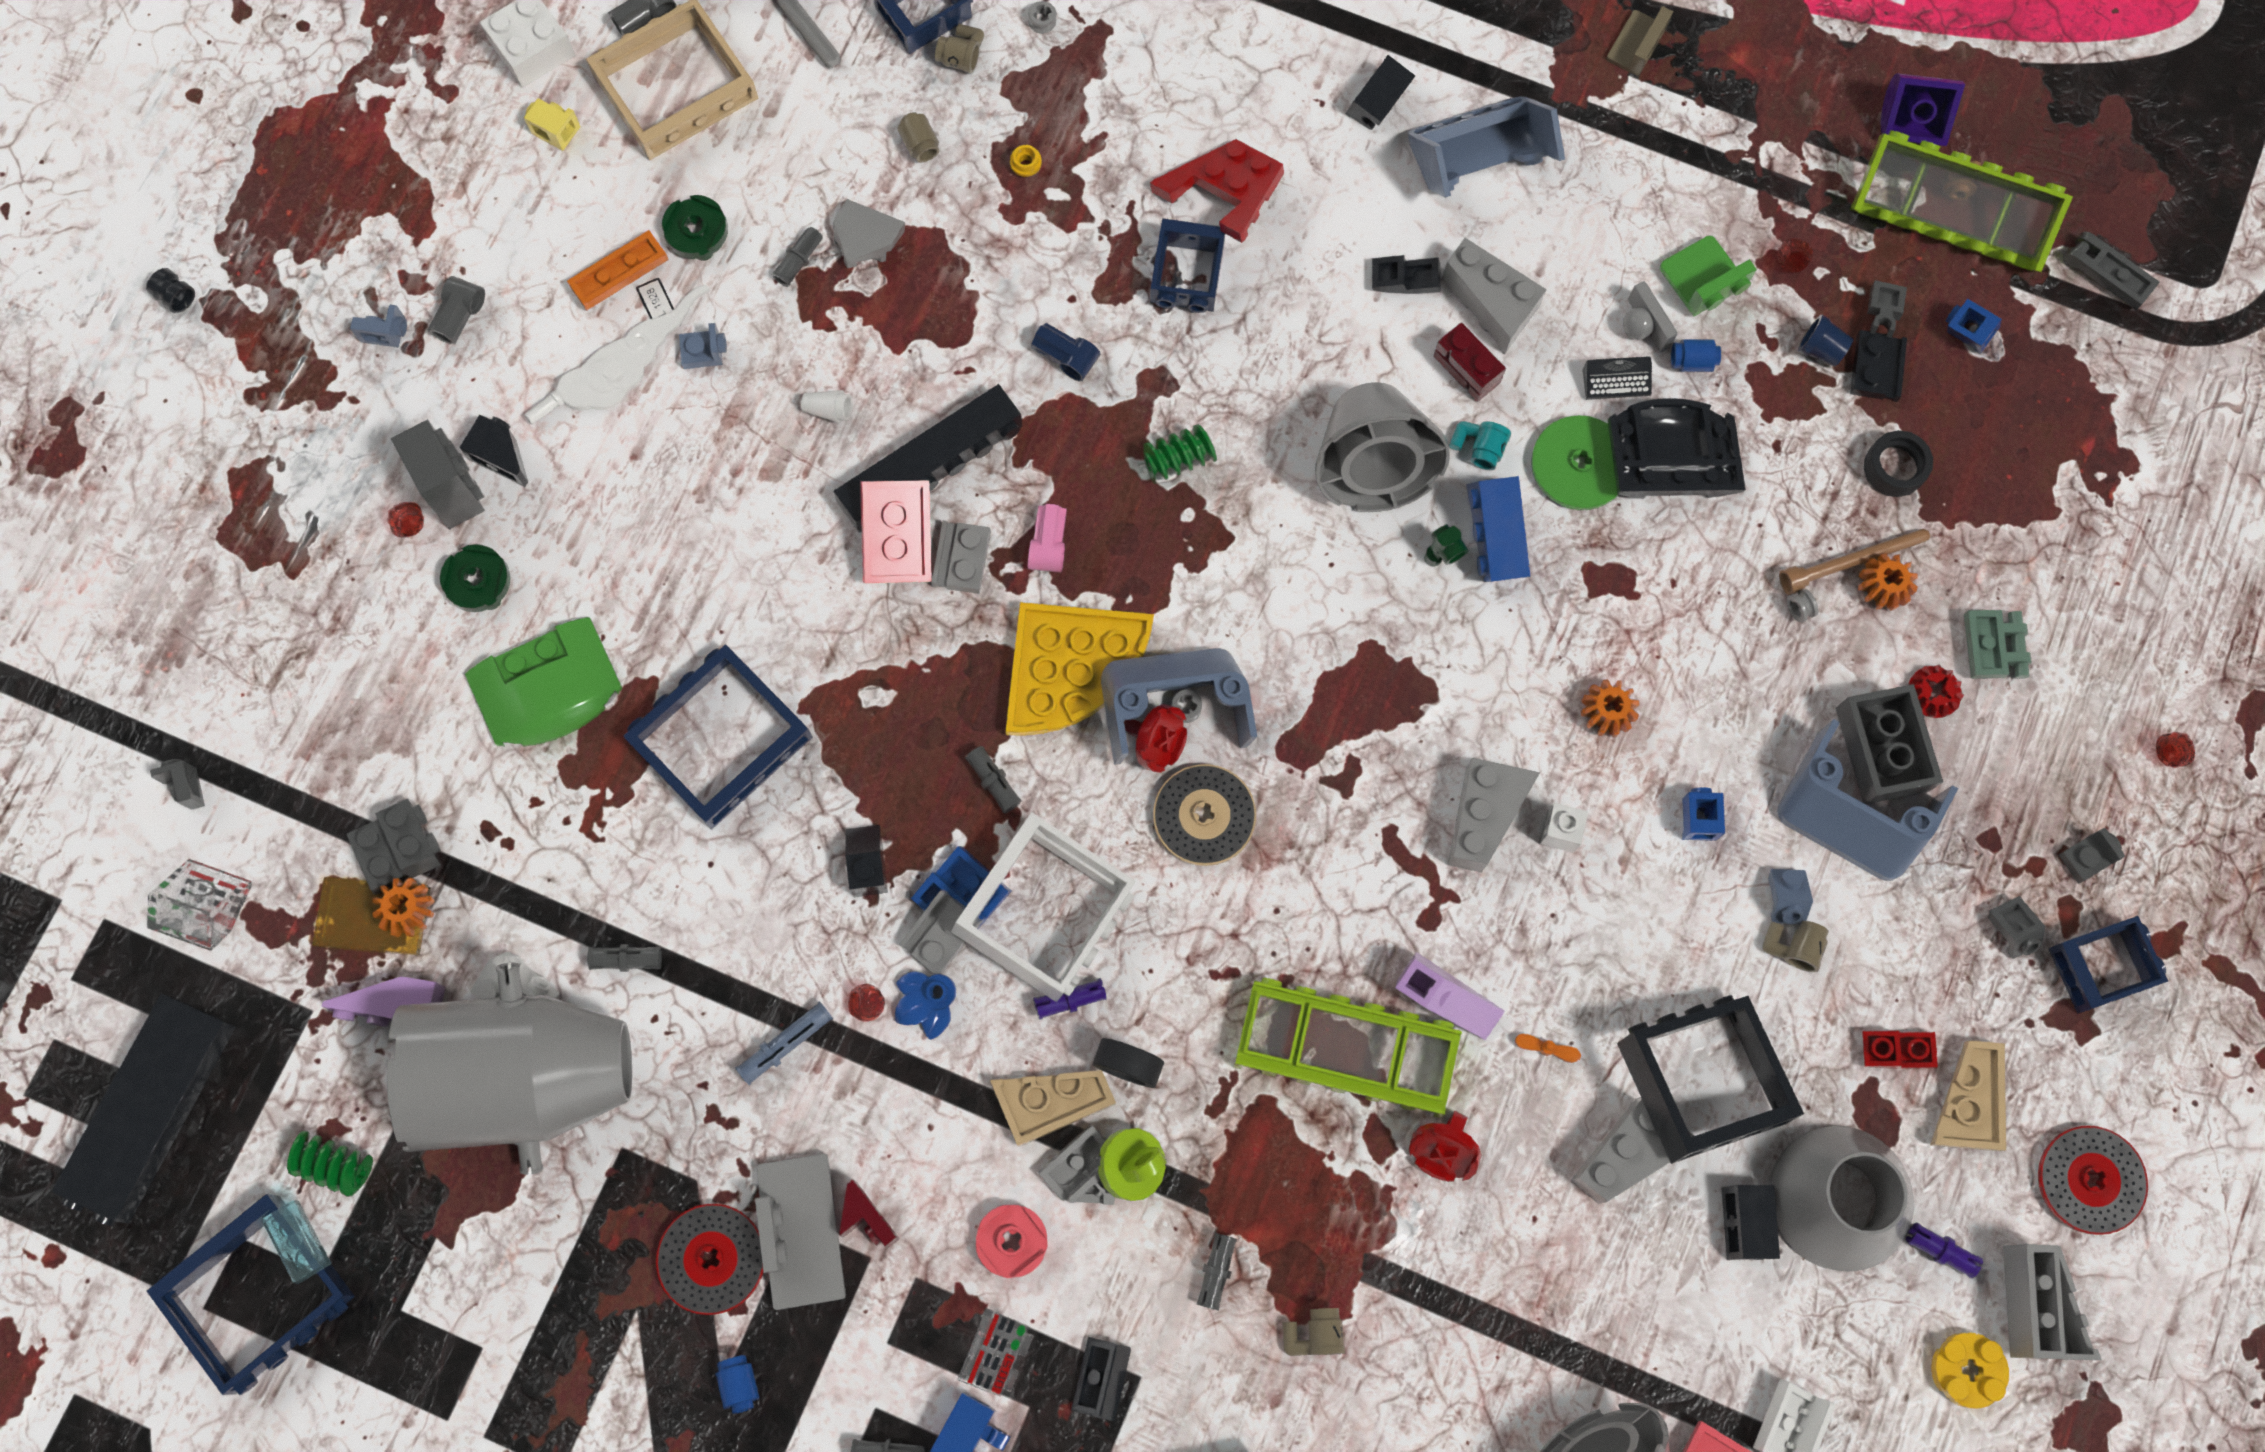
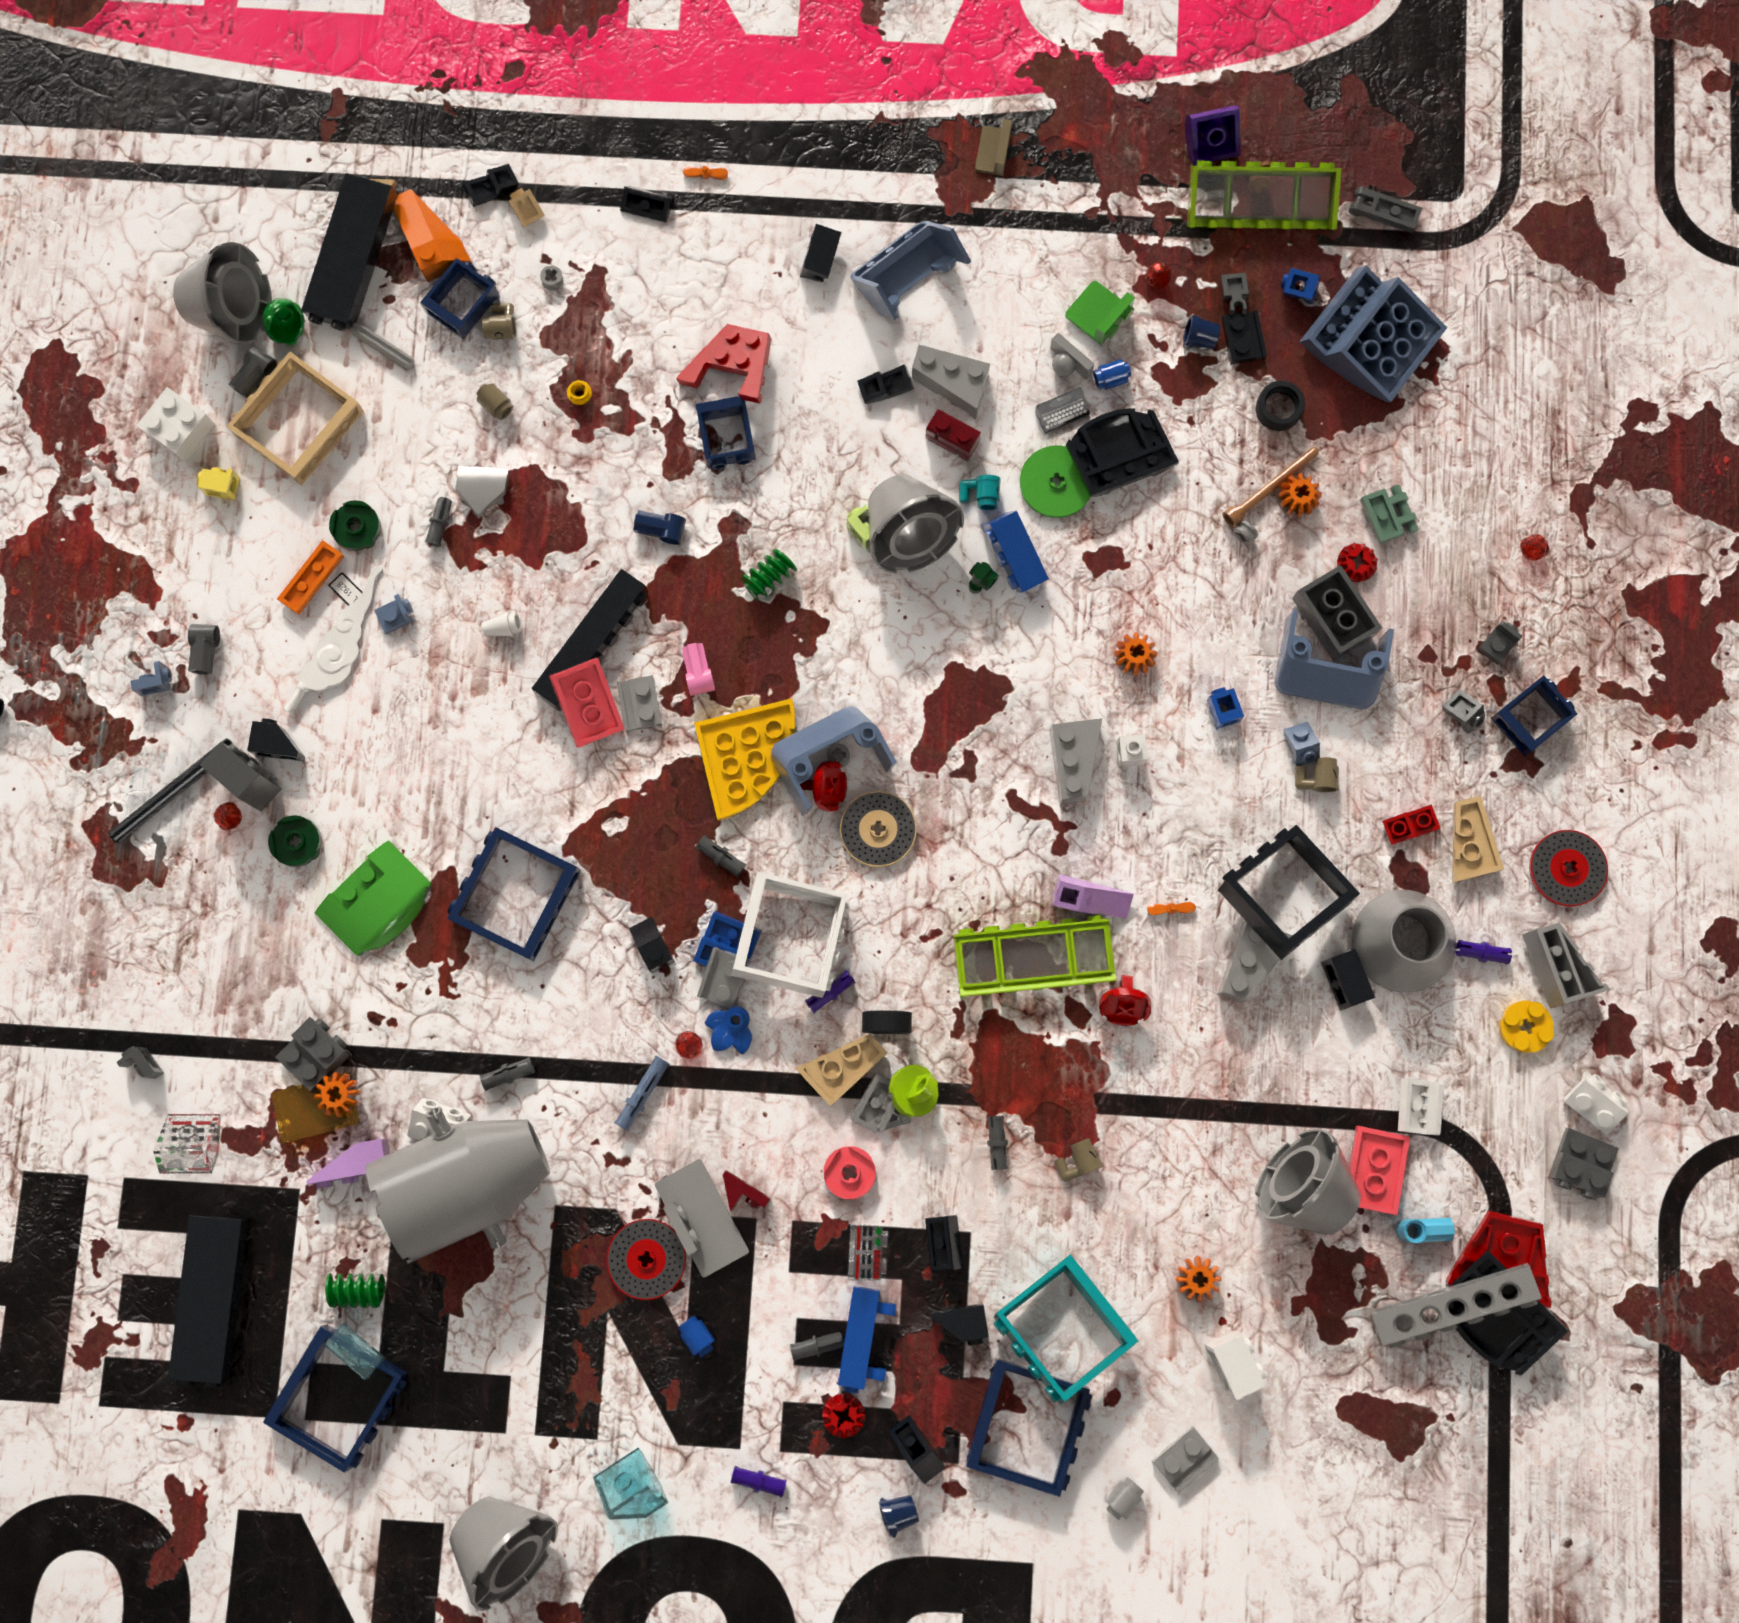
camera: 15 degrees left, 5 degrees up
none -> black axle [108,738,234,843]
none -> yellowish green bracket [847,505,870,549]
none -> sand blue slope [1299,265,1447,403]

